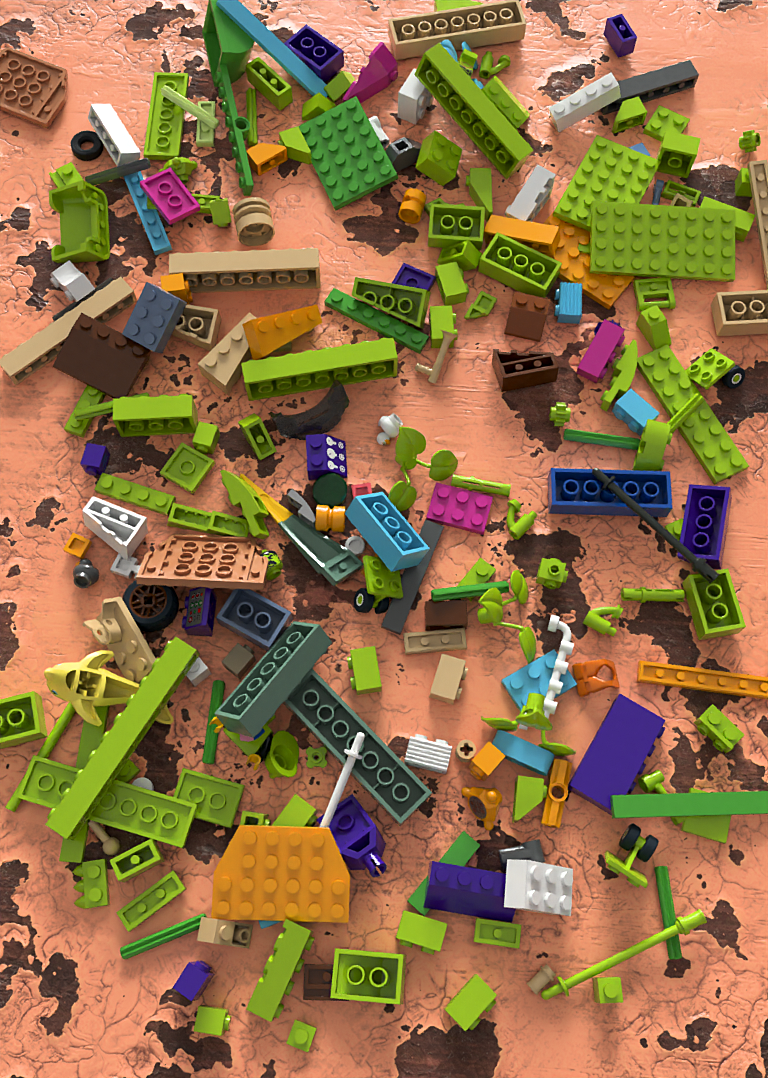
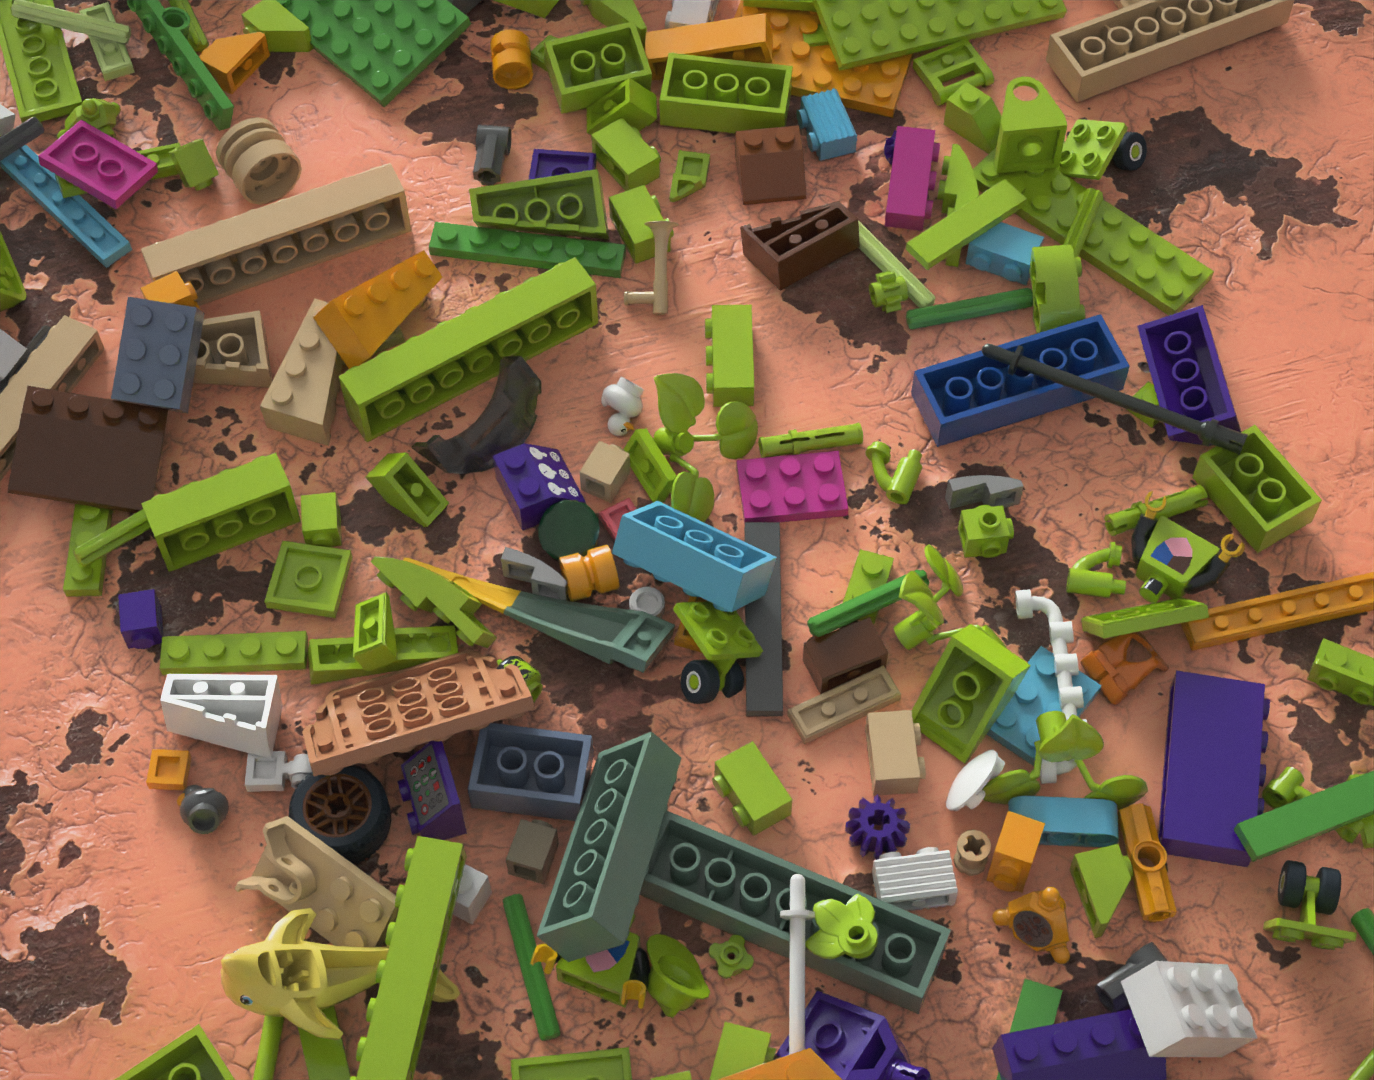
camera: 20 degrees left, 10 degrees down
none -> lime slope [353,592,397,672]
none -> dark grey piece [473,124,512,186]
none -> tan brick [579,441,630,503]
none -> lime plate [624,428,677,503]
none -> lime brick [705,305,754,407]
none -> lime plate [805,894,878,959]
none -> dark purple gear [845,794,910,860]
none -> yellowish green axle [858,220,936,308]
none -> lime tile [906,179,1027,270]
none -> lime slope [912,624,1031,764]
none -> light grey slope [945,475,1024,509]
none -> white dish [946,749,1005,811]
none -> lime hose [994,77,1068,173]
none -> lime tile [1081,597,1209,638]
none -> torso [1131,491,1245,603]

